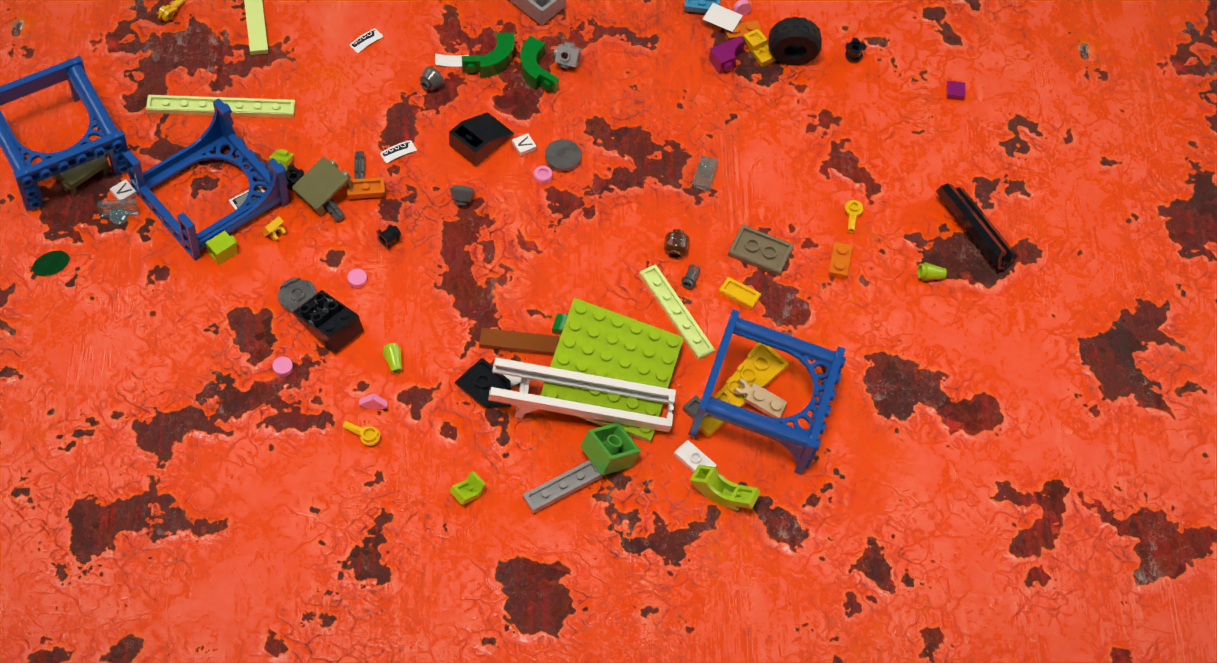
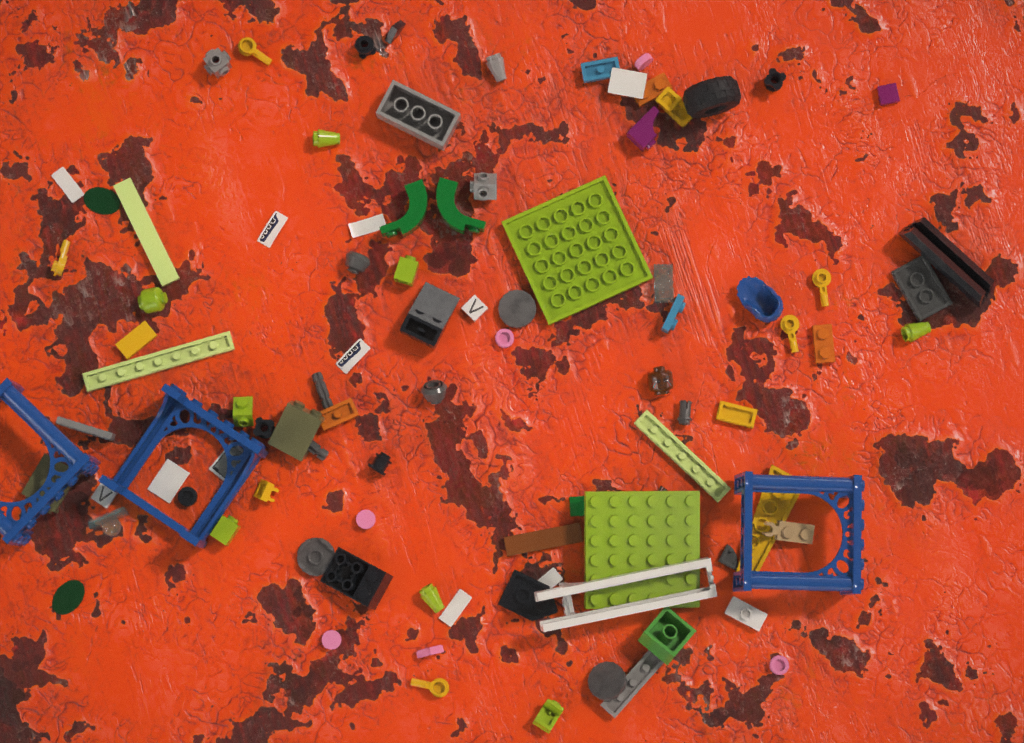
camera: 10 degrees left, 25 degrees up
lime arch [690,465,760,511] -> none
dark tan tile [727,224,794,276] -> none
none -> light grey tile [56,416,116,442]
none -> yellow tile [115,321,158,360]
none -> lime head [138,287,168,313]
none -> white sticker [148,459,190,504]
none -> black tile [178,487,198,506]
none -> lime brick [394,255,419,286]
none -> white sticker [439,589,472,627]
none -> lime plate [501,175,653,325]
none -> flat silver tile [588,661,627,701]
none -> dark azure plate [661,294,686,334]
none -> blue hair [737,276,783,323]
none -> bright pink tile [769,655,789,675]
none -> yellow plate [780,315,799,353]
none -> dark grey tile [891,255,953,322]

